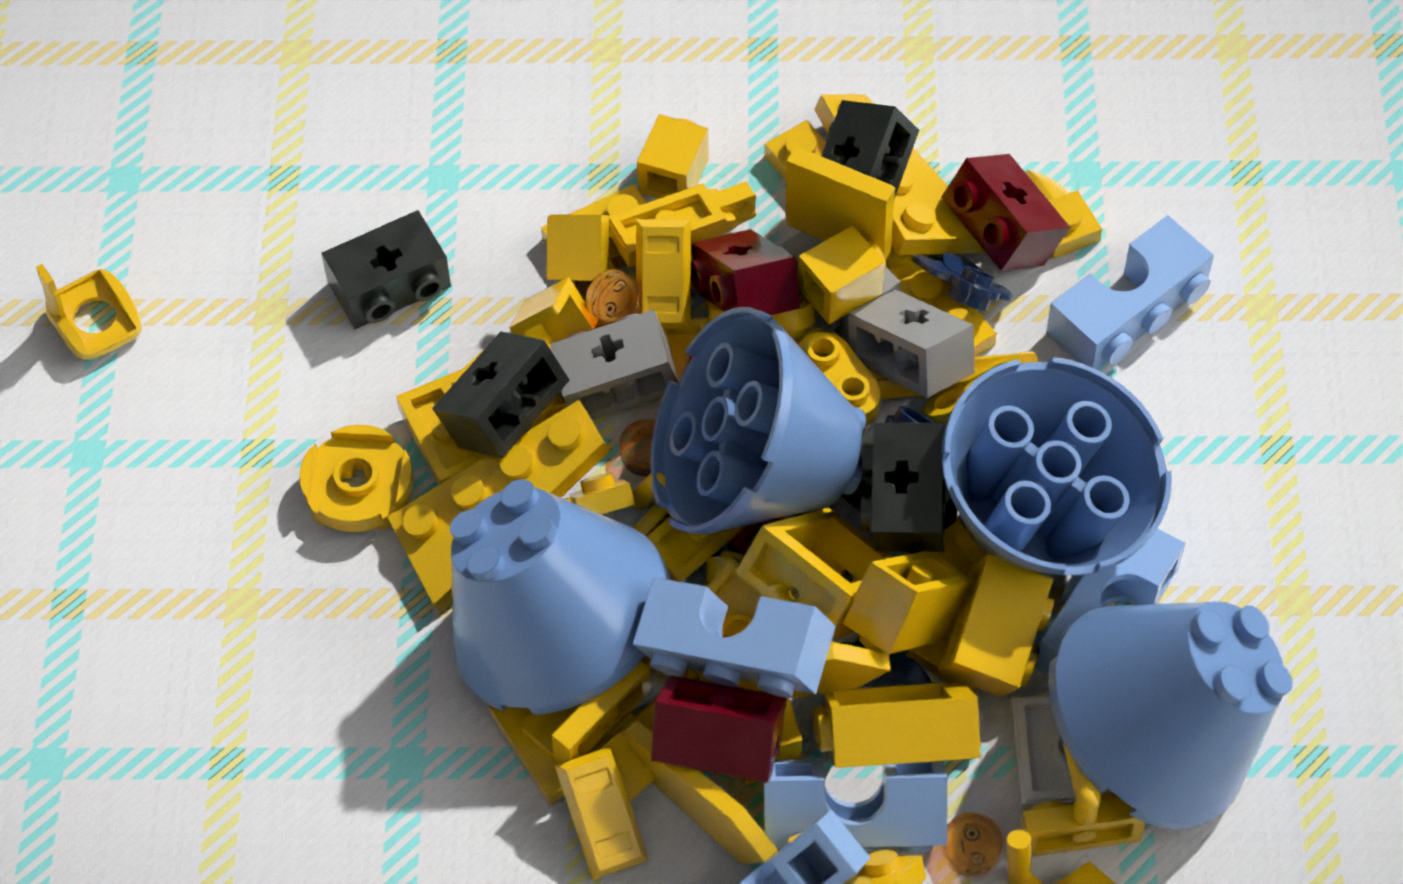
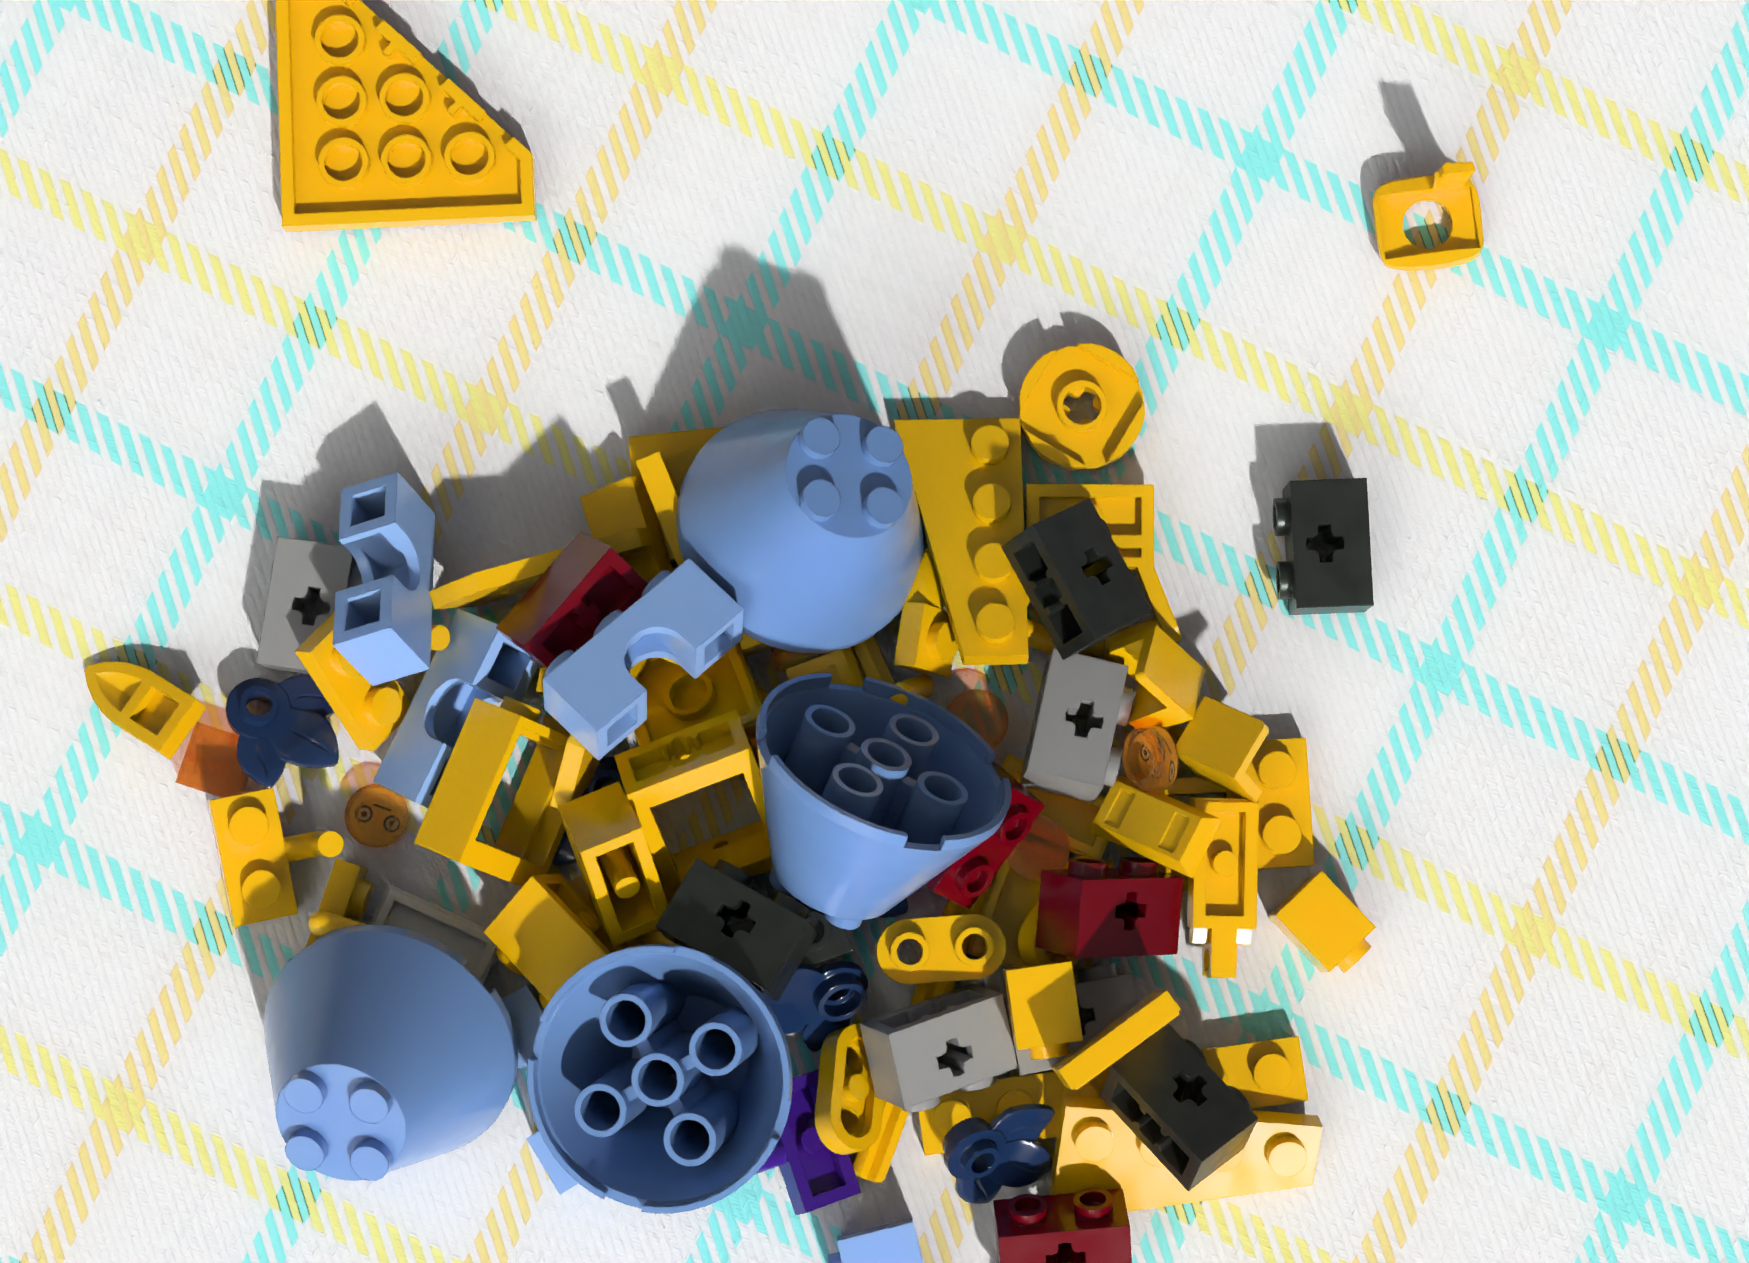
camera: 115 degrees right, 25 degrees up
yellow tile [554,746,649,880] -> none

